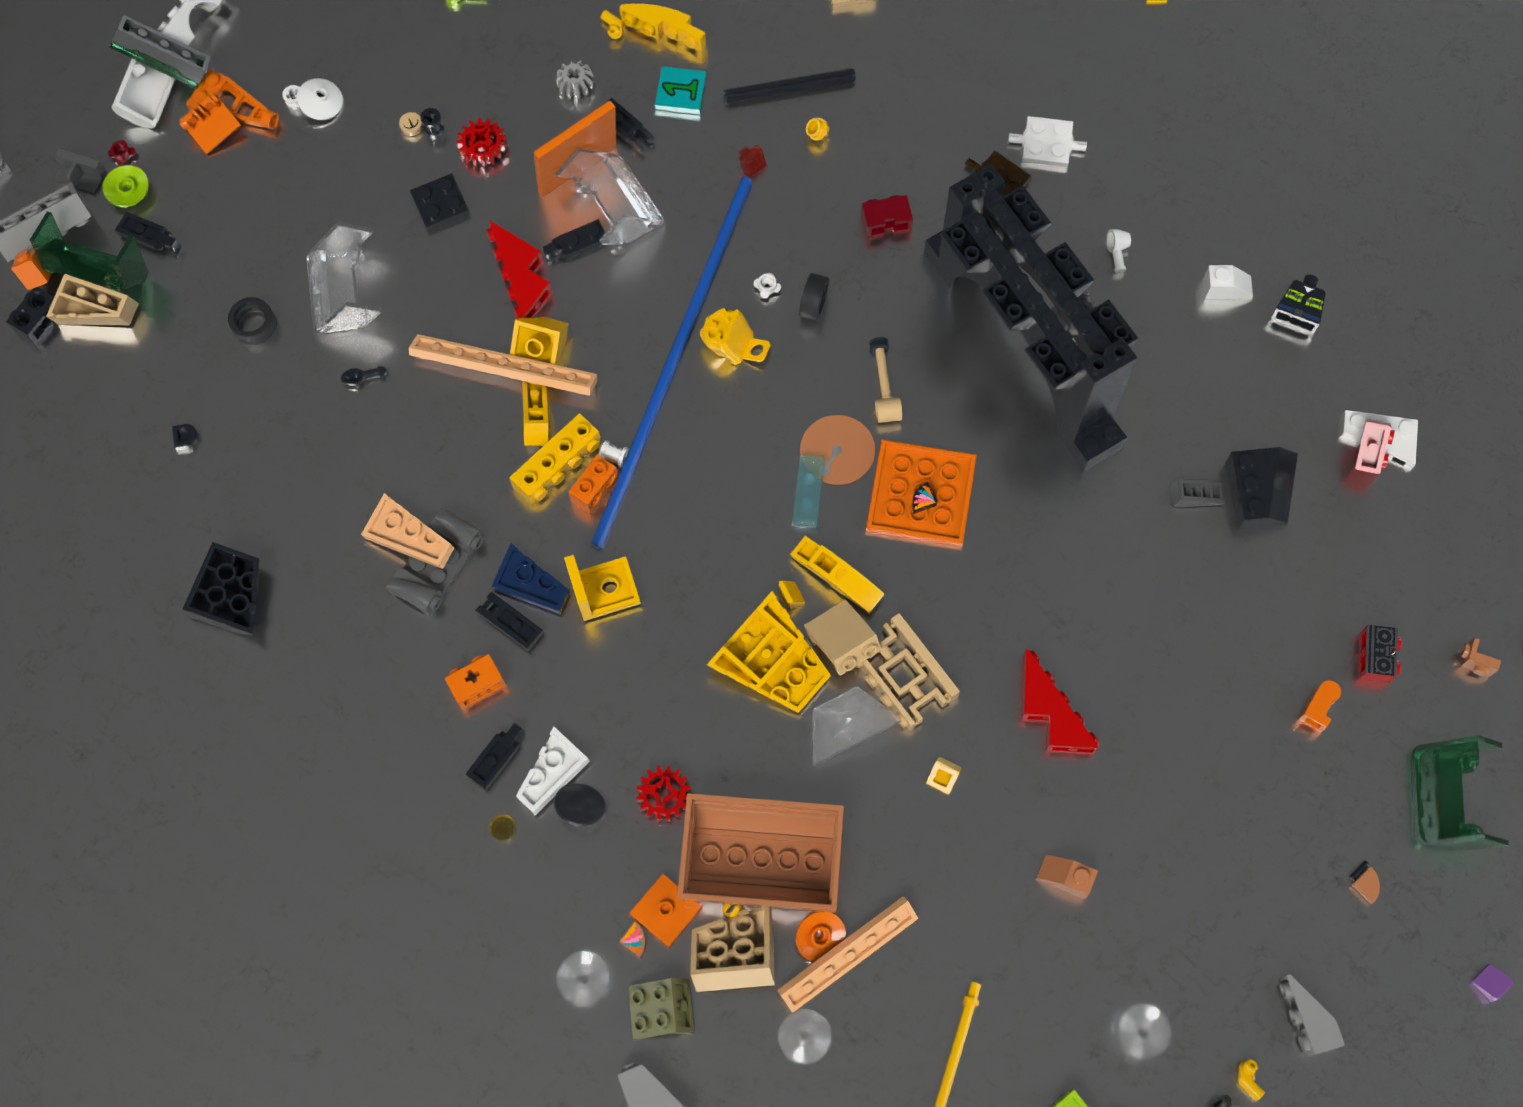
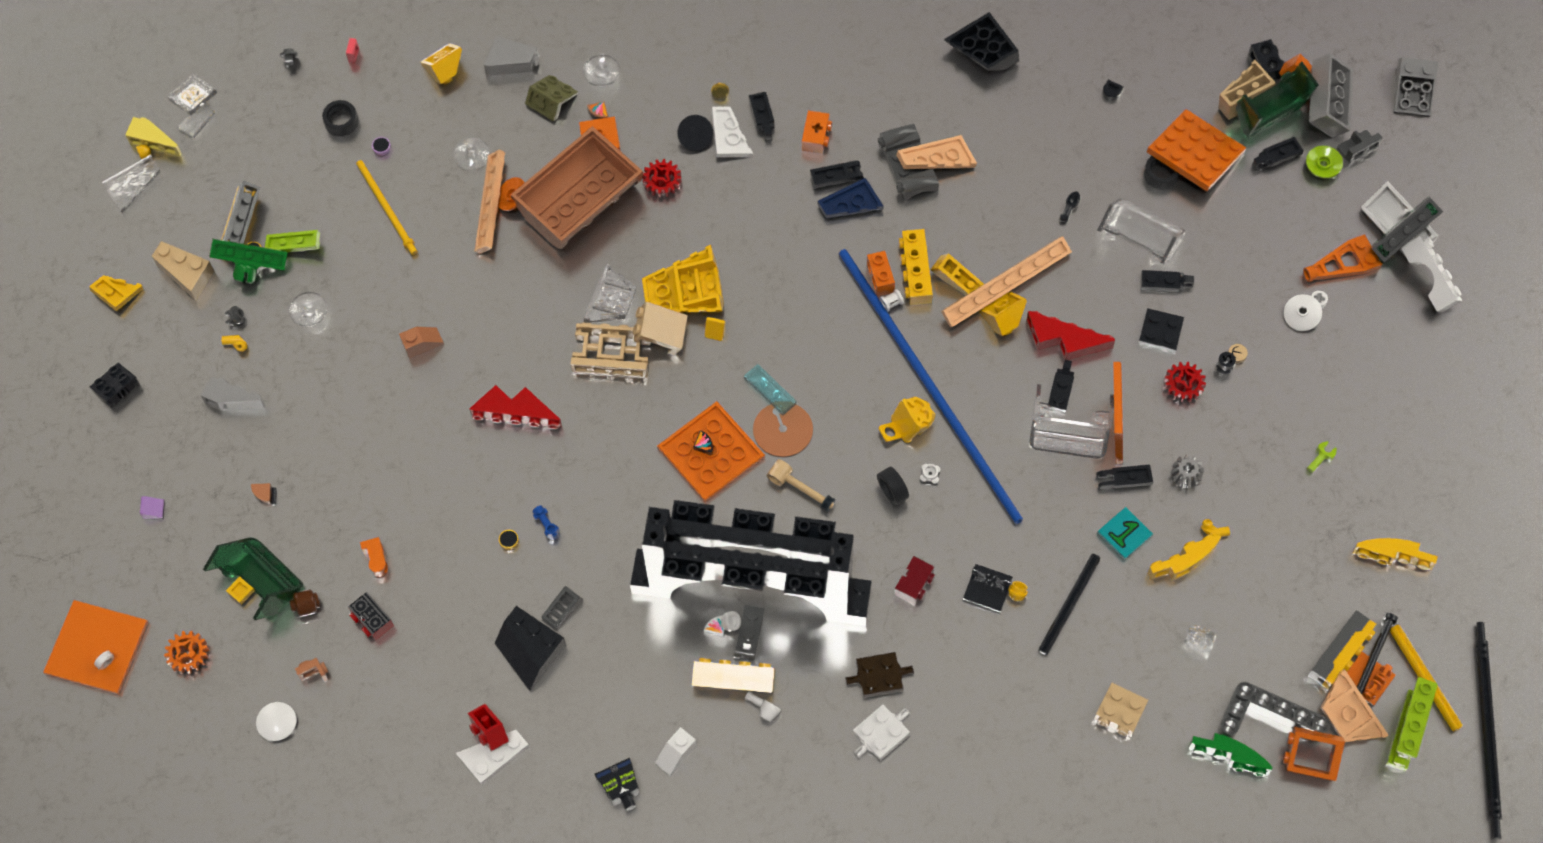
camera: 130 degrees right, 5 degrees down
dark red plate [108,140,136,165] -> none
orange hinge [179,91,241,154] -> none
yellow bracket [564,555,641,621] -> none
tan wedge [690,906,775,992] -> none
clear red tile [739,145,767,178] -> none
yellow slope [790,536,884,613] -> none
yellow slope [926,757,962,794] -> none
none -> yellow plate [226,576,255,605]
none -> reddish brown head [289,589,320,617]
none -> black tile [499,530,519,550]
none -> blue bar [532,505,560,540]
none -> brick [692,658,775,693]
none -> black hinge [963,564,1013,612]
none -> black hinge [1141,270,1194,292]
none -> orange plate [1147,109,1246,191]

